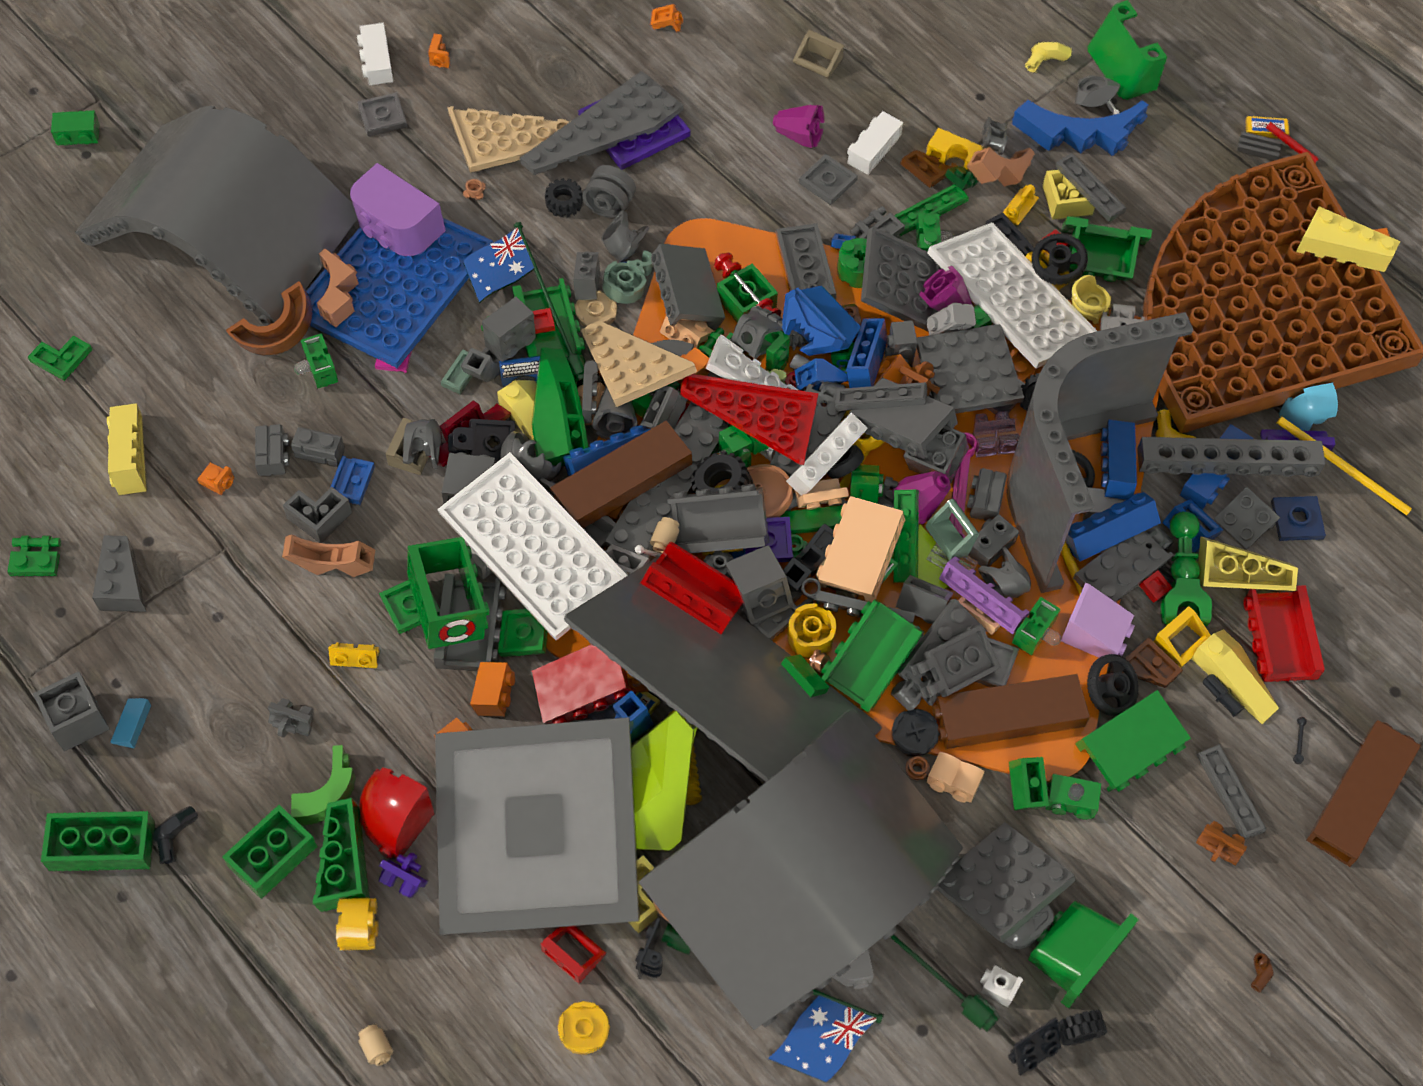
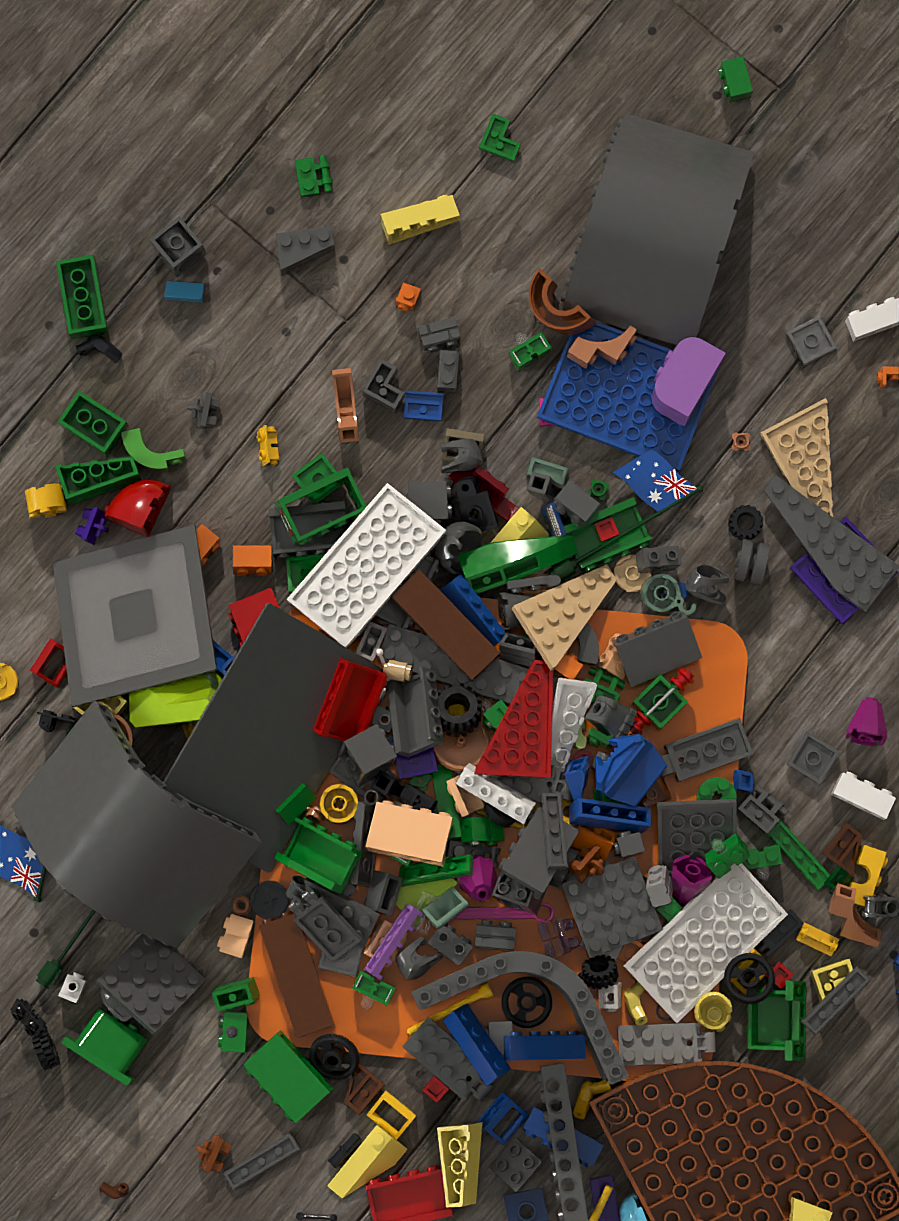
camera: 85 degrees right, 20 degrees up
lavender slope [1061,583,1135,657] -> none
green piece [1160,511,1212,627] -> none
none -> green piece [705,833,750,879]

